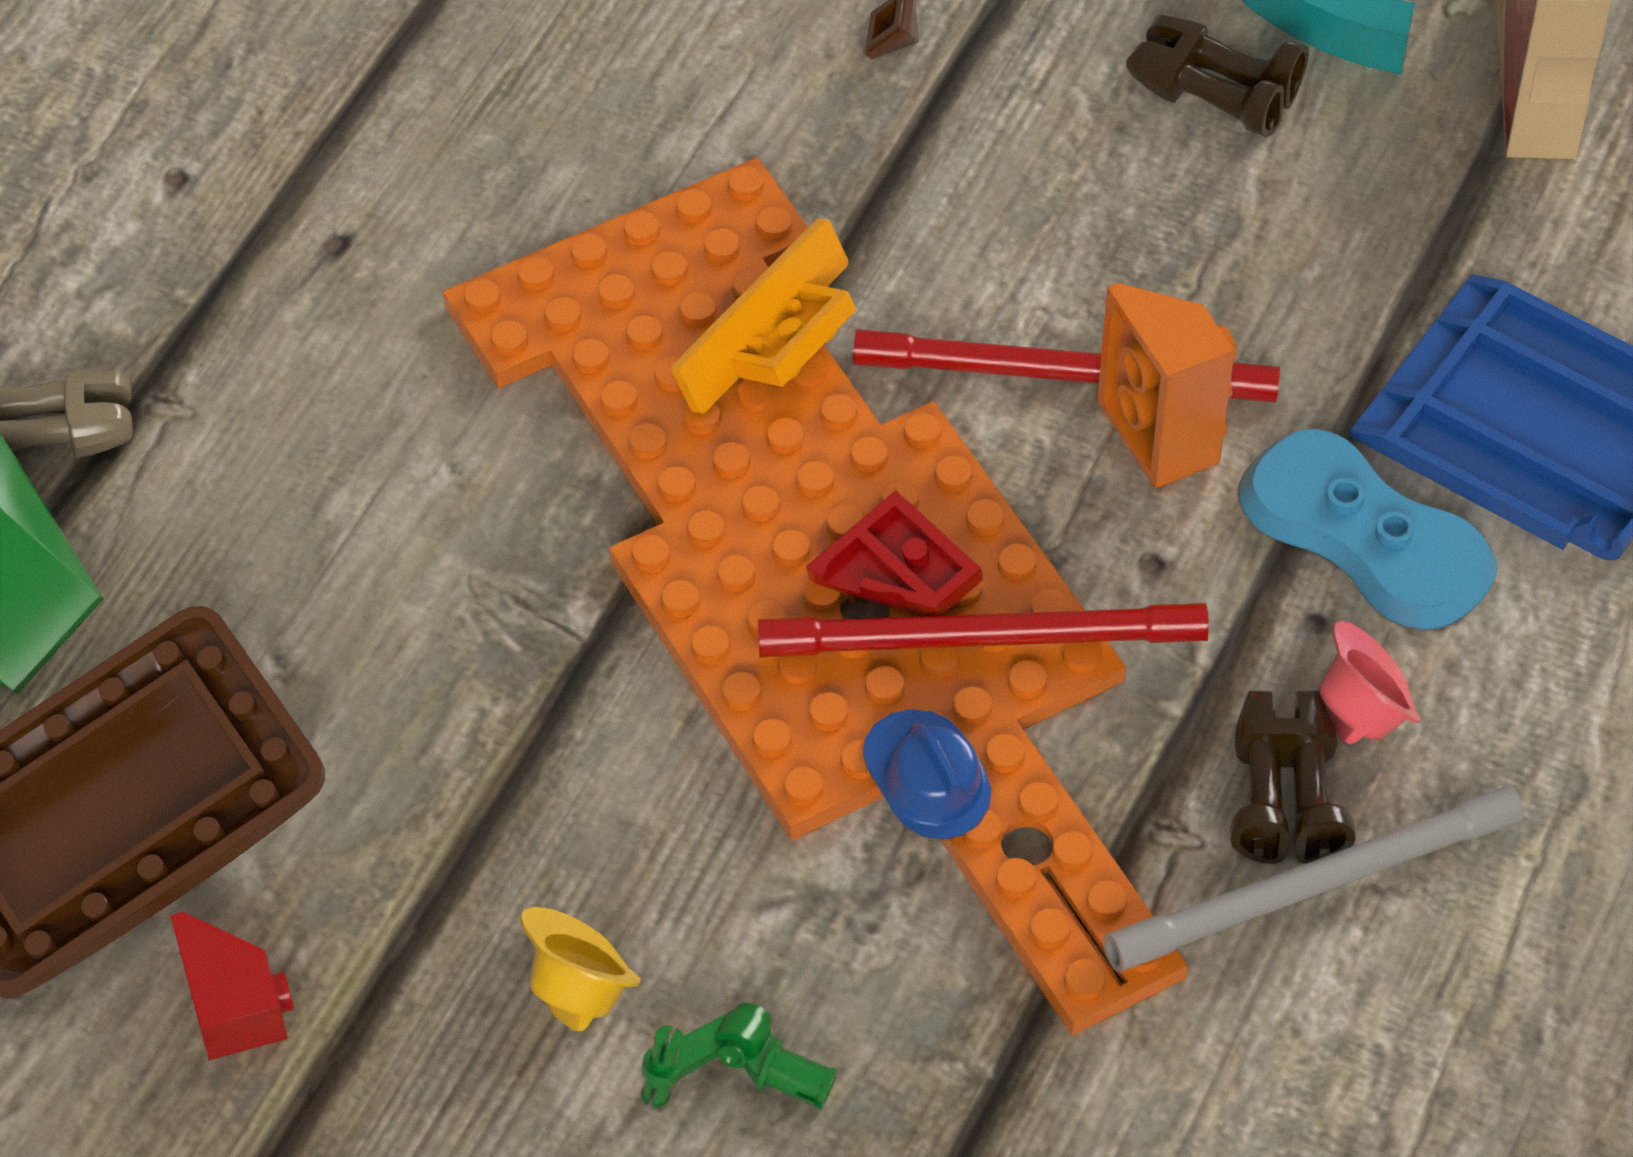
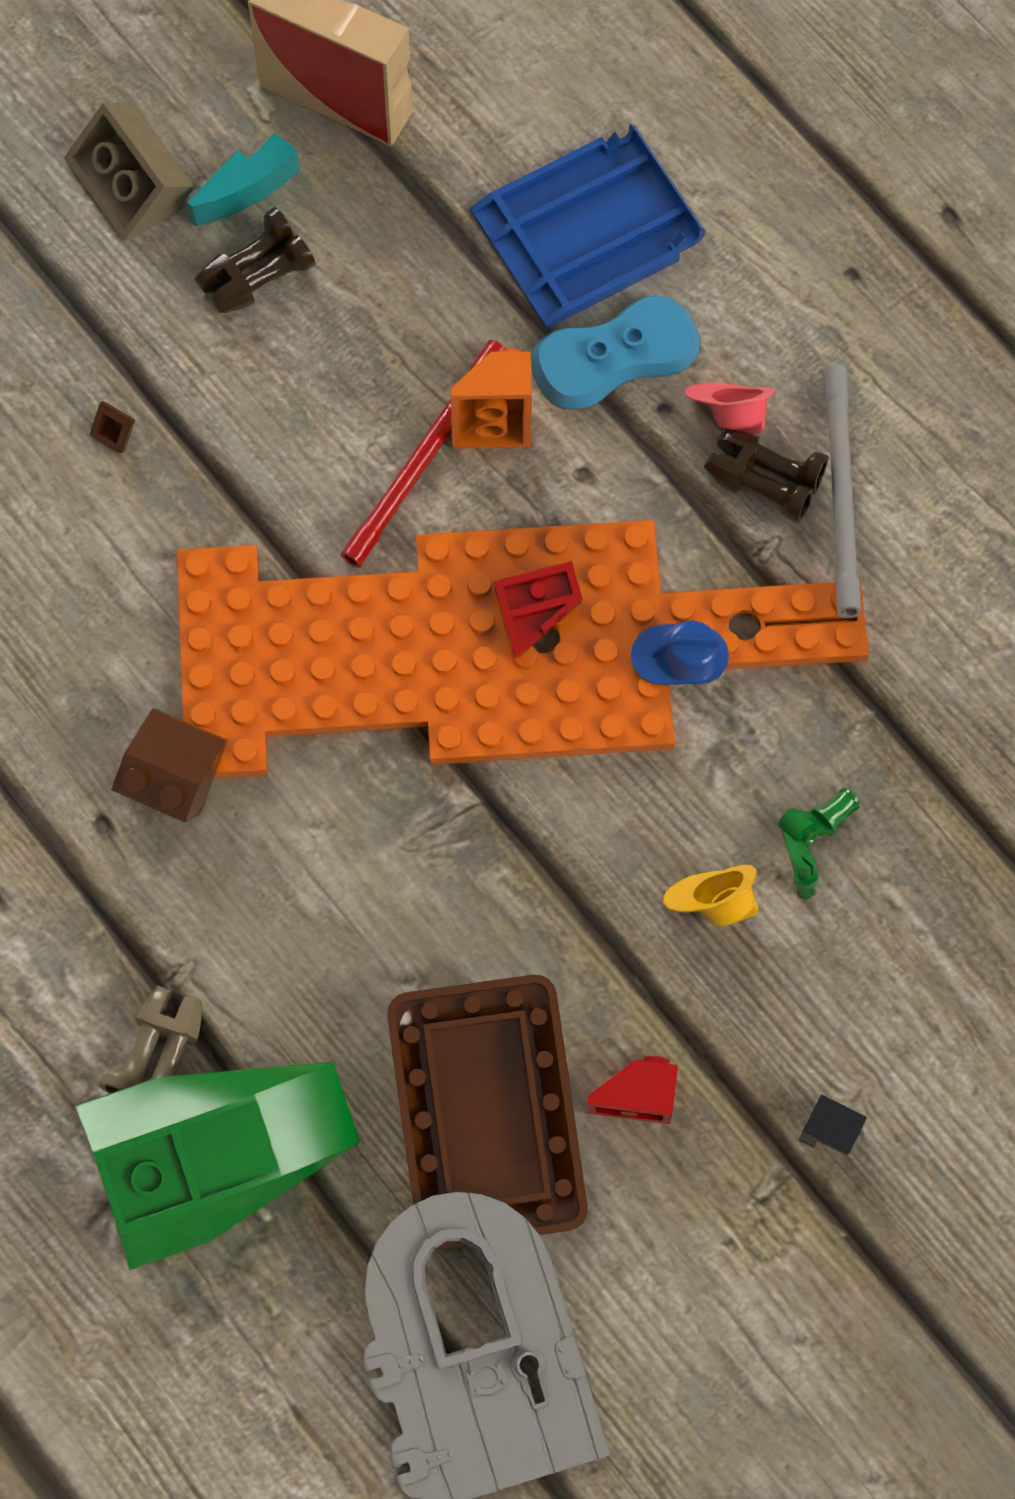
camera: 65 degrees left, 15 degrees up
light orange bracket [671,218,857,414] -> none
red piece [758,603,1209,658] -> none
none -> reddish brown slope [111,708,228,822]

